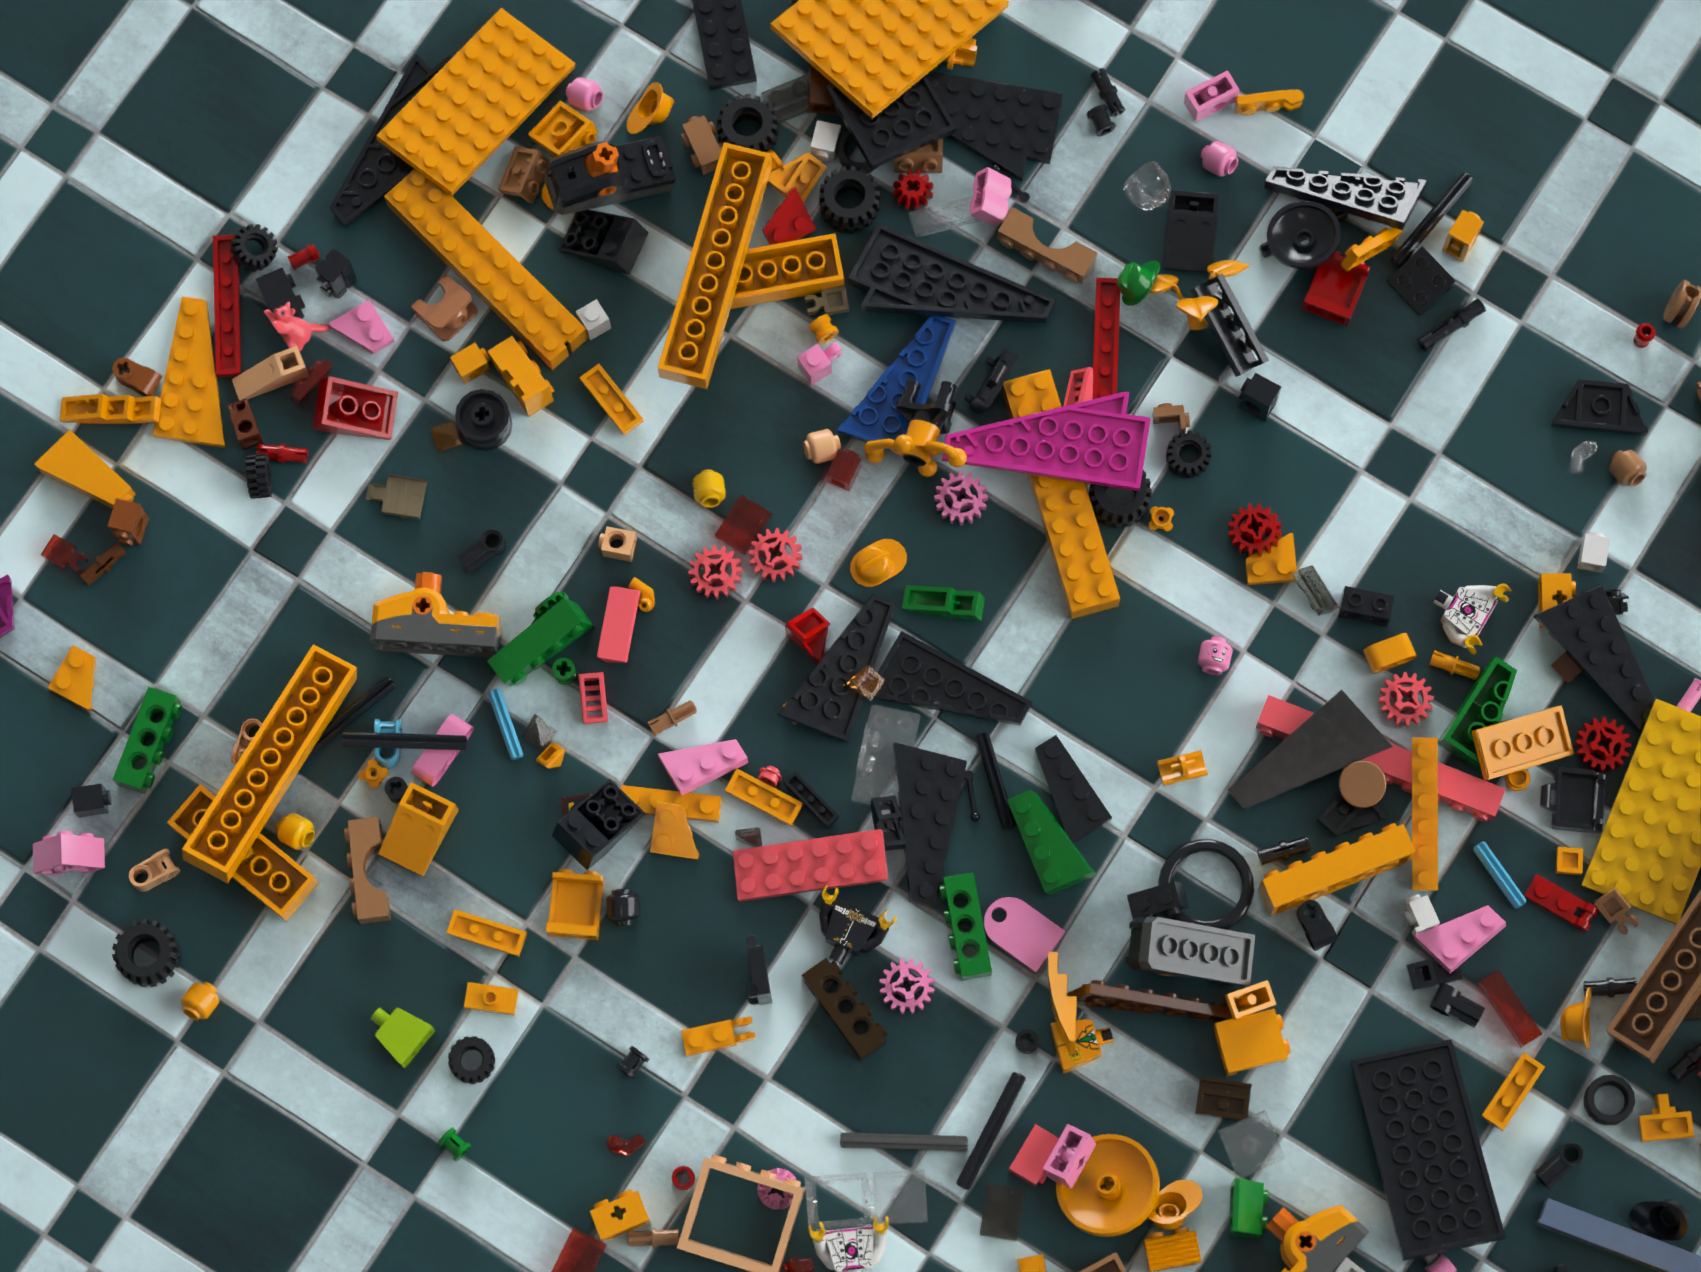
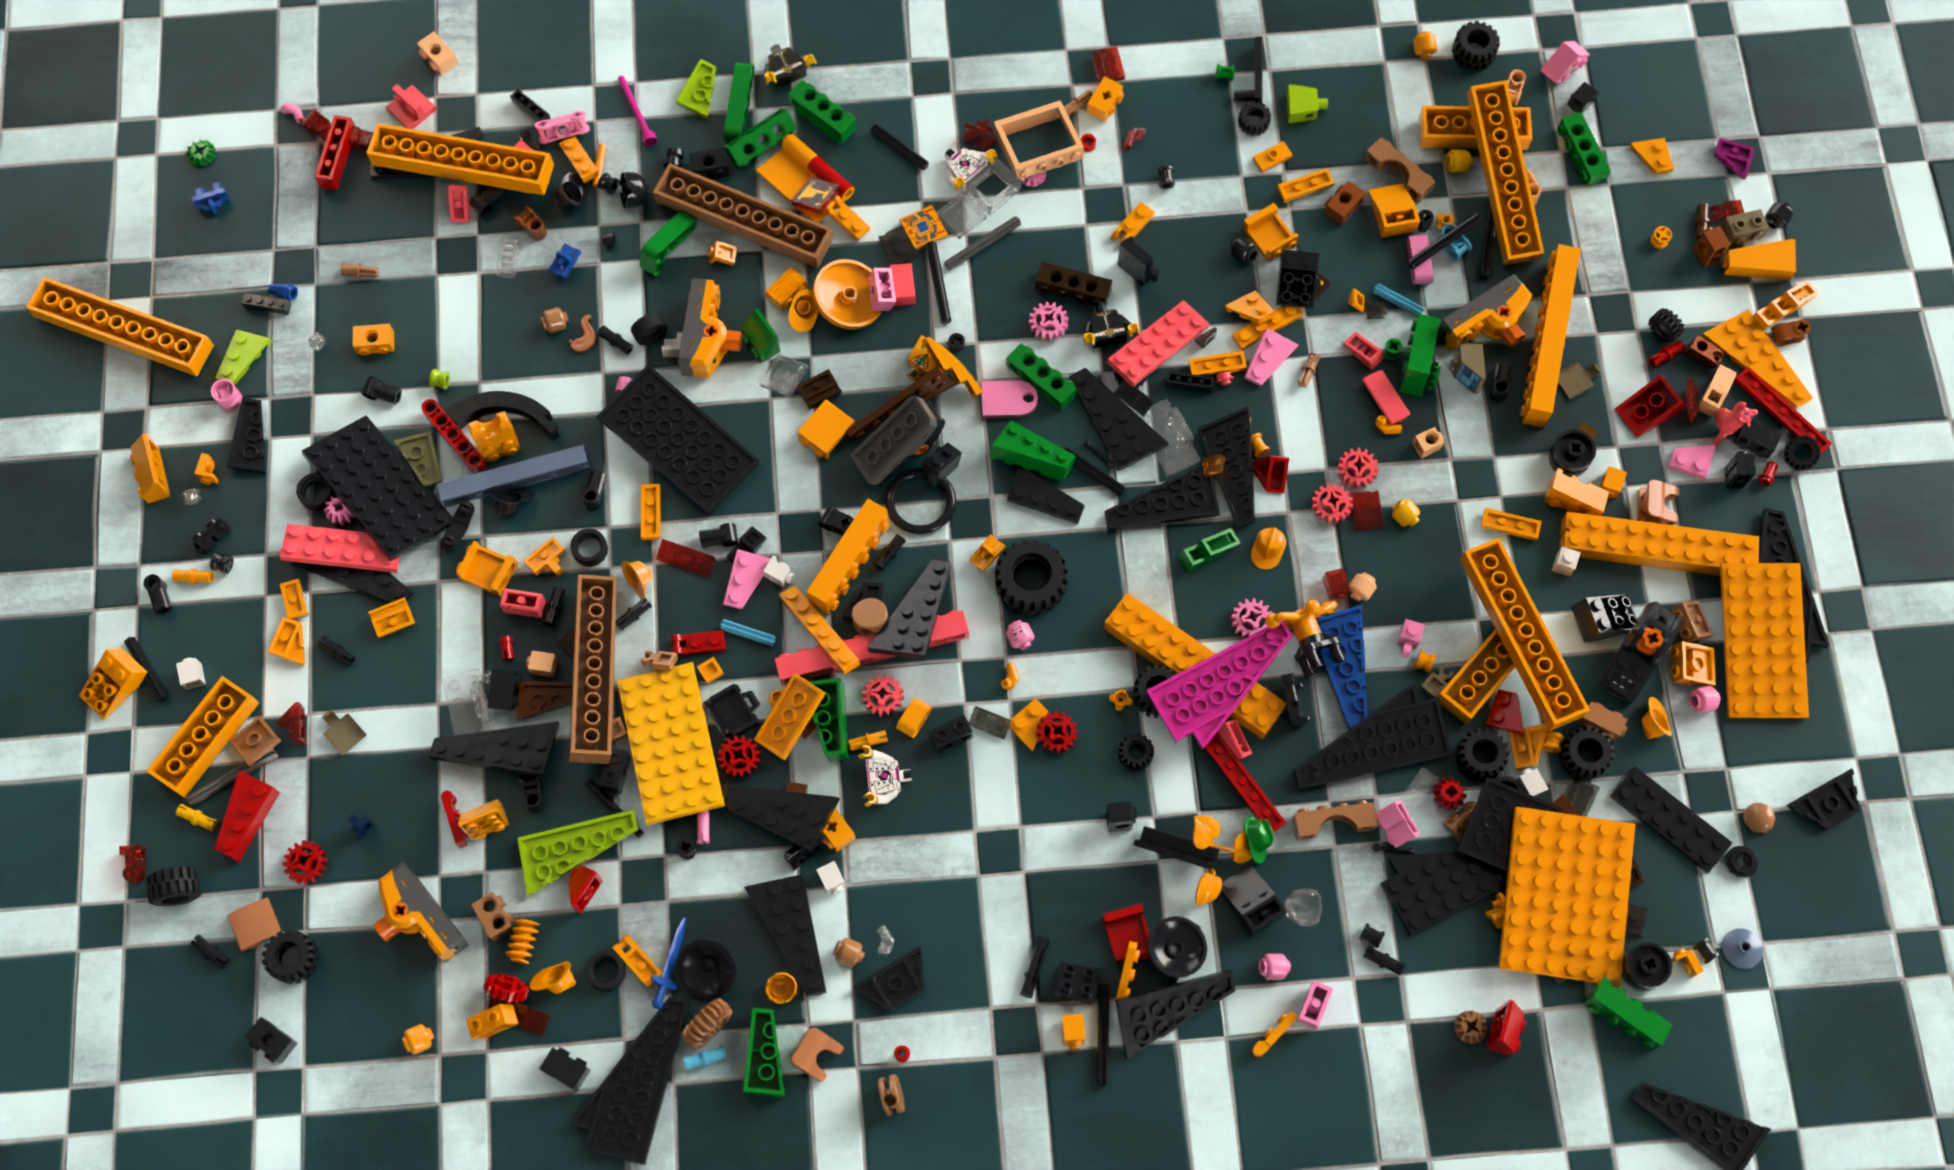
camera: 140 degrees right, 5 degrees down
medium nougat bracket [1152,403,1190,434] -> none
light orange slope [1225,980,1276,1020] -> none
none -> black wing [744,874,827,997]
none -> light orange tile [899,205,948,251]
none -> black tyre [995,539,1068,616]
none -> light orange arm [1001,662,1019,690]
none -> black piece [1234,36,1263,105]
none -> light orange bush [1251,433,1270,458]
none -> dark orange brick [1324,181,1366,226]
none -> dark tan slope [1450,344,1486,394]
none -> light orange brick [1520,244,1581,428]
none -> light orange wheel [1650,226,1672,249]
none -> dark tan brick [1721,209,1768,244]
none -> black head [1765,201,1793,229]

